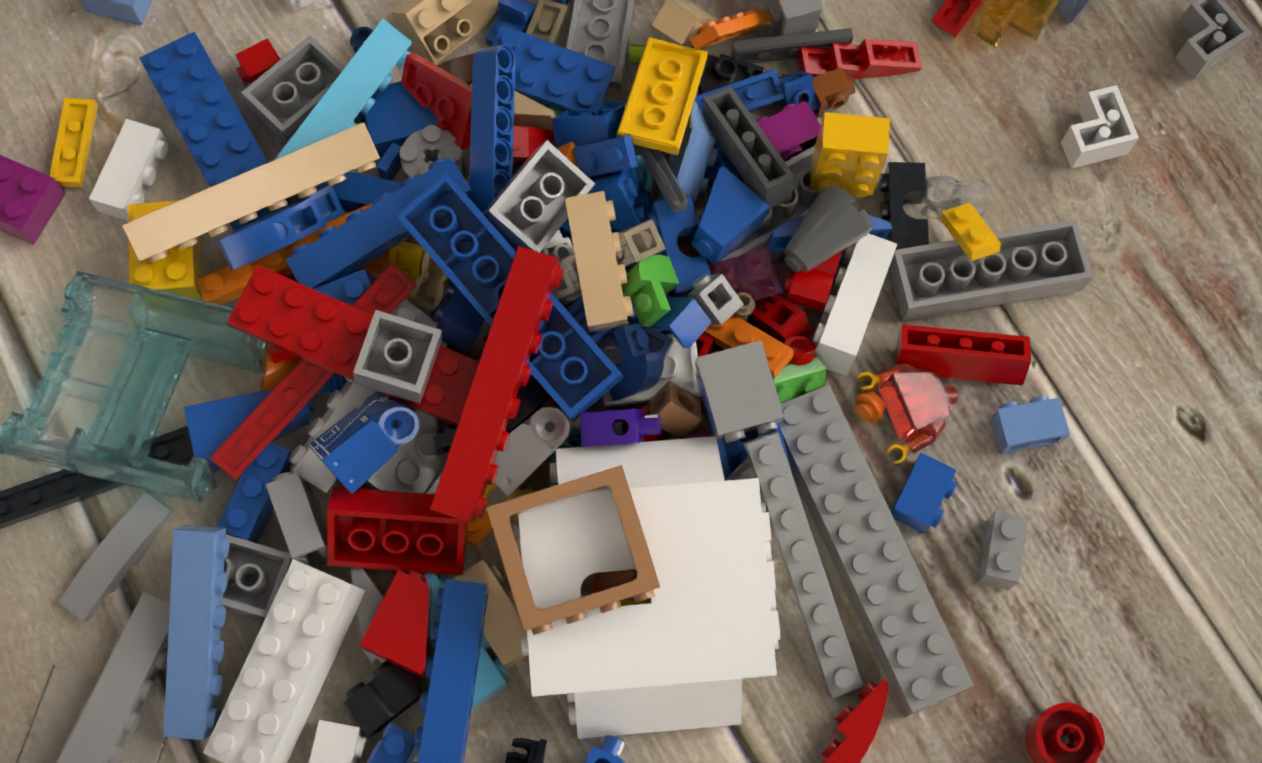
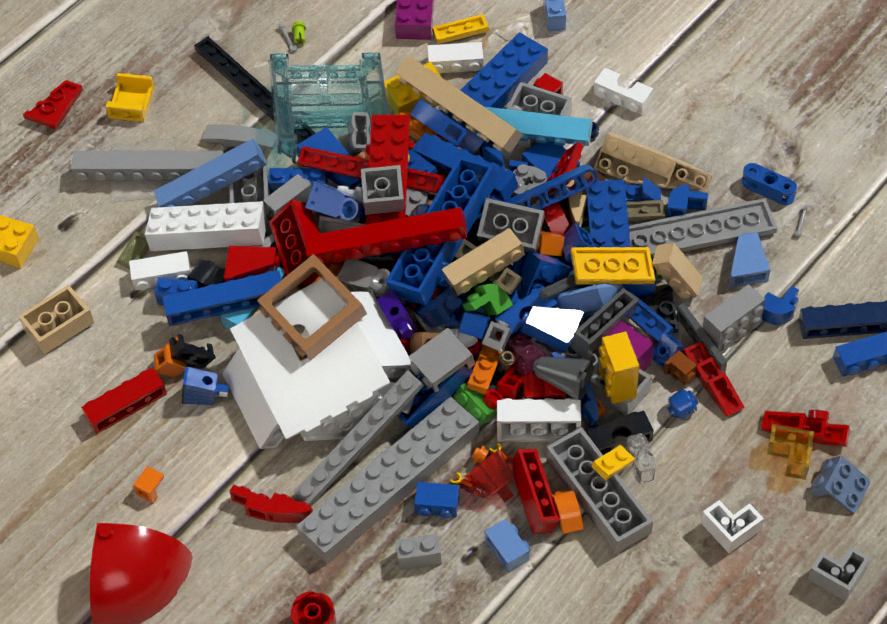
camera: 75 degrees right, 15 degrees down
blue plate [573,135,638,177] -> none
orange plate [690,8,774,50] -> none
none -> light grey brick [347,112,370,155]
none -> orange brick [552,490,584,534]
none -> blue head [667,389,699,420]

